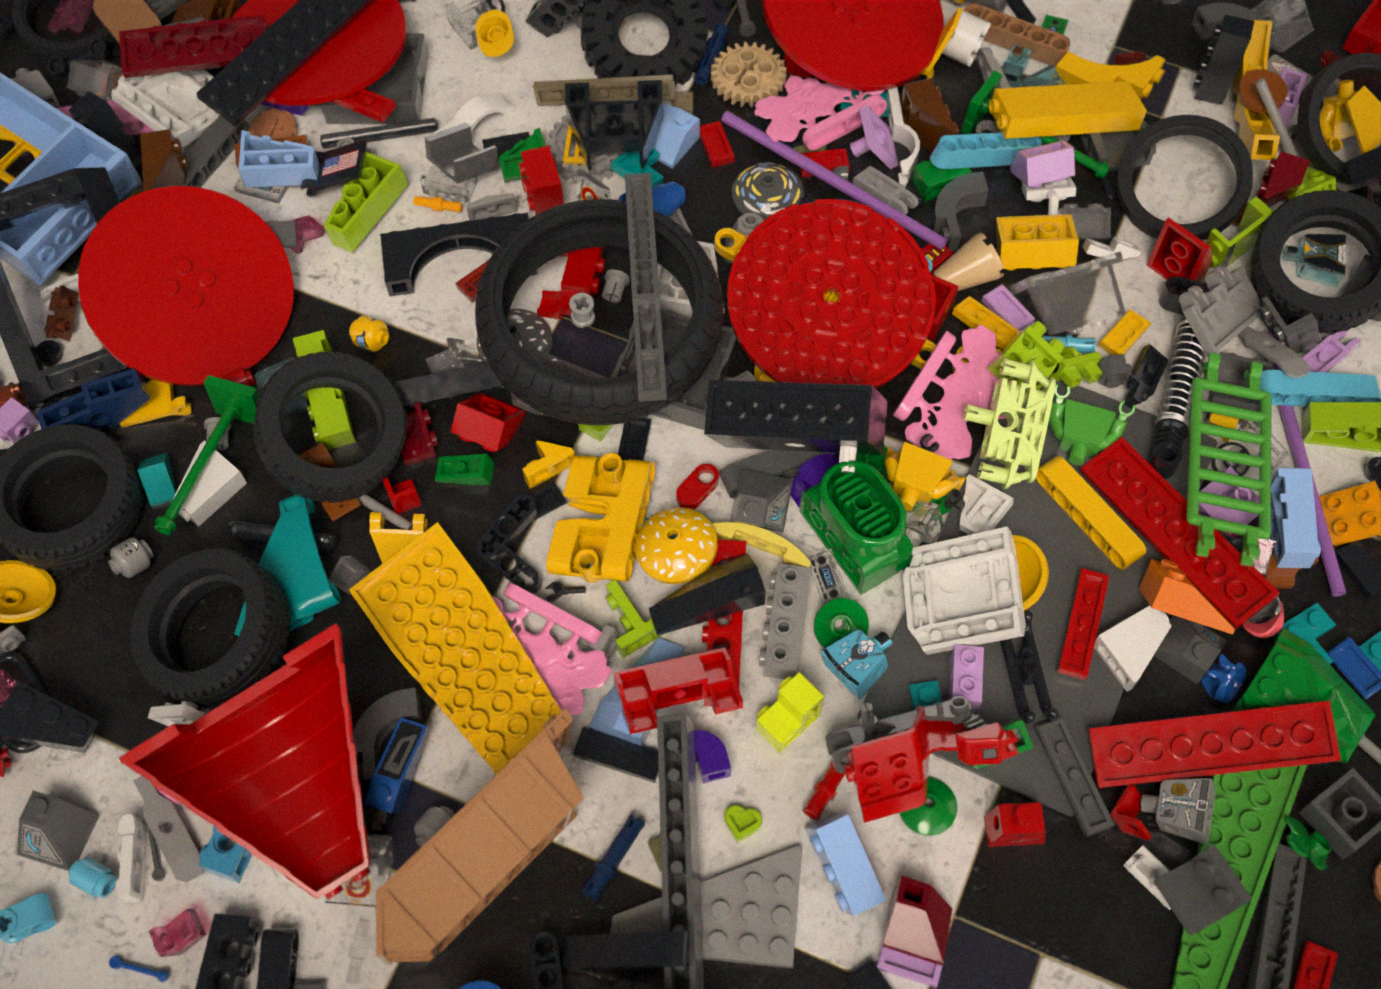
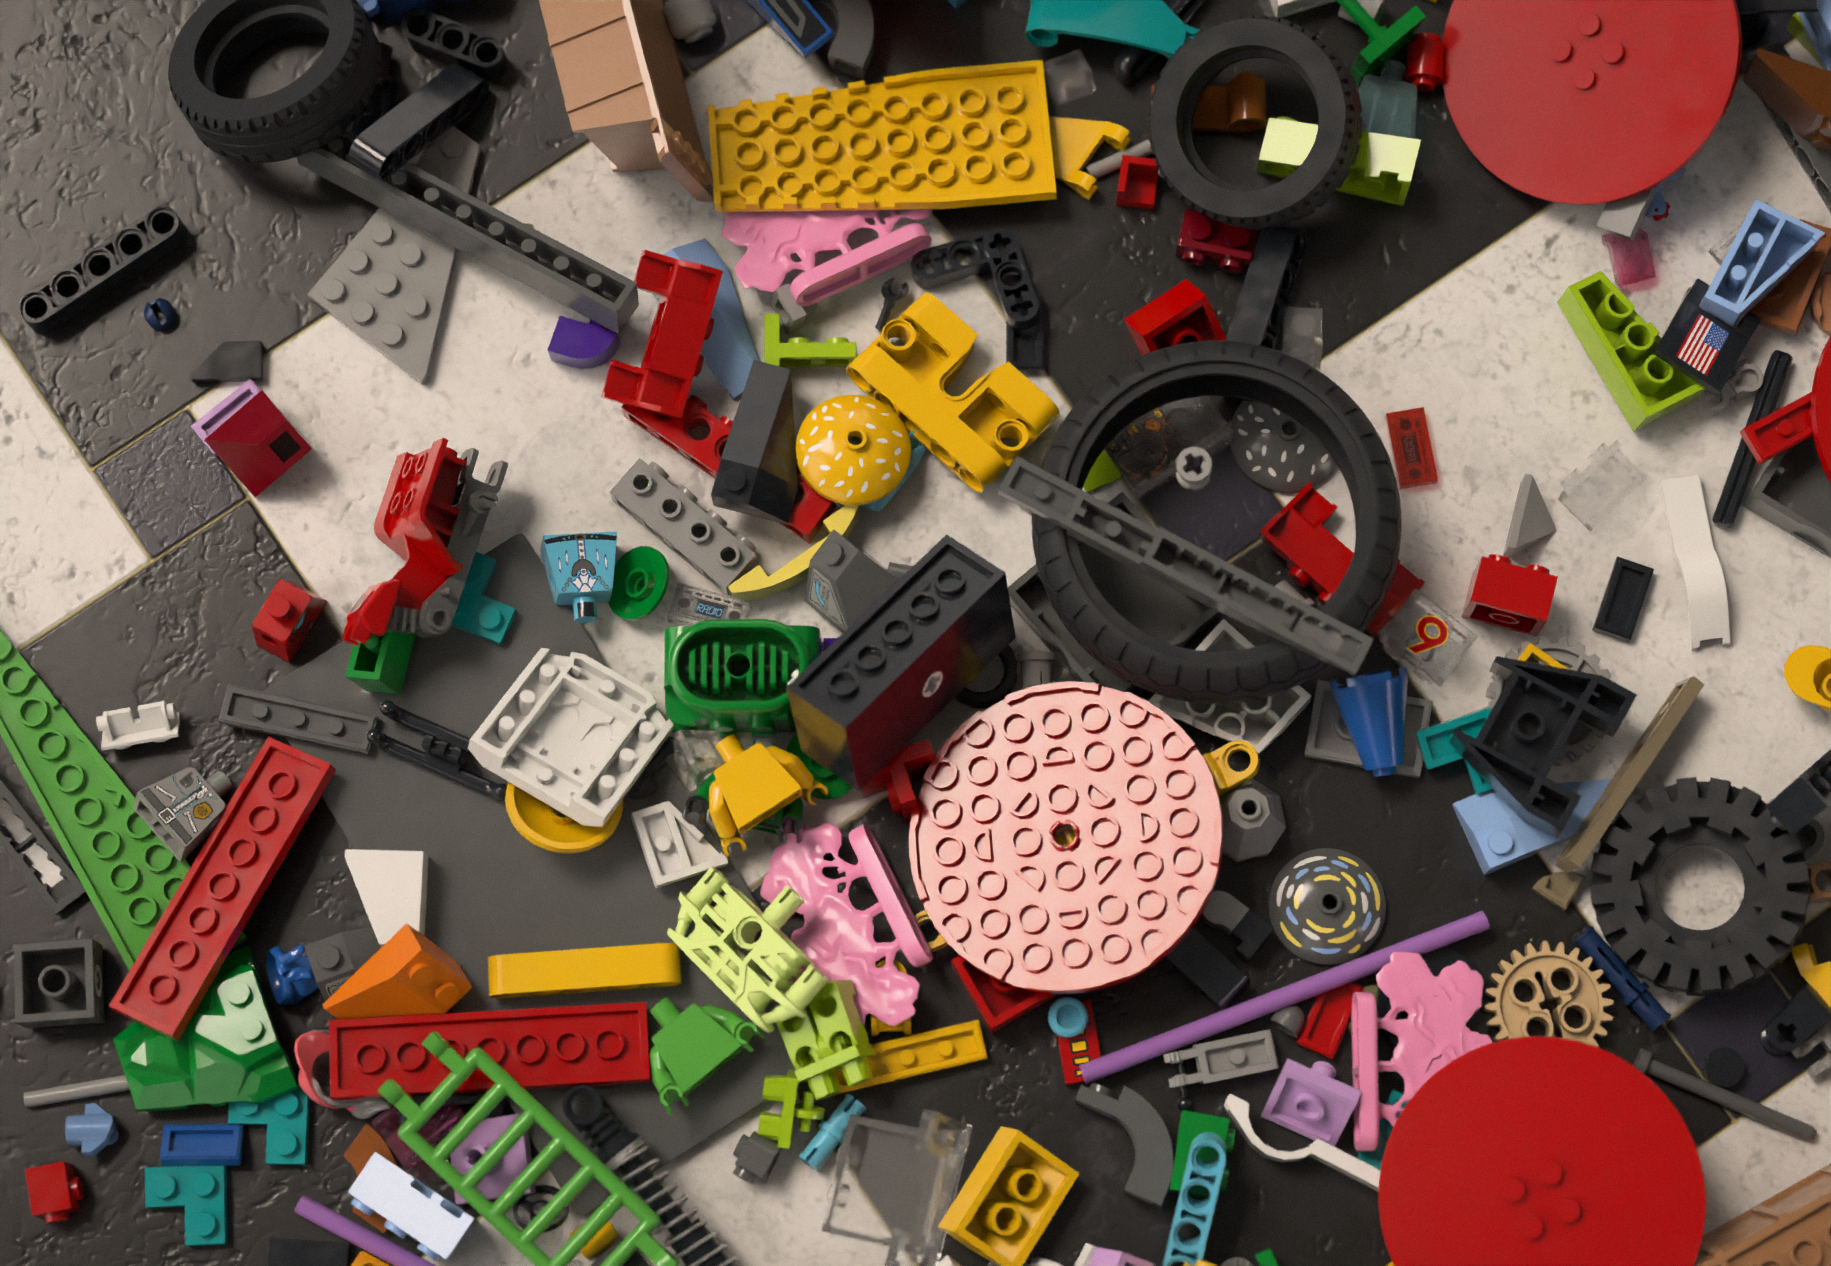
camera: 125 degrees right, 15 degrees up
yellow head [349,315,389,352] -> none
black arch [380,212,537,297] -> none
light orange bar [413,196,463,213] -> none
dark grey panel [424,123,498,184] -> none
green slope [435,454,494,486] -> none
green wing [498,128,545,183] -> none
yellow slope [522,441,575,489] -> none
black tile [573,727,659,783] -> none
dark blue pin [580,814,645,901] -> none
red piece [676,464,719,510] -> none
red tile [700,121,735,168] -> none
lime tile [724,805,762,843] -> none
neon yellow brick [756,672,824,753] -> none
red pin [803,761,845,821] -> none
light blue wedge [804,813,886,916] -> none
green dish [899,777,957,836] -> none
reddish brown slope [901,78,959,152] -> none
tan cone [932,232,1004,291] -> none
lavender brick [948,644,984,713] -> none
lavender tile [982,284,1035,331] -> none
red plate [1057,568,1110,680] -> none
yellow plate [1099,309,1151,355] -> none
red bracket [1110,784,1152,841] -> none
black hinge [1124,344,1169,409] -> none
dark grey bracket [1154,844,1252,936] -> none
green plate [1285,816,1332,870] -> none

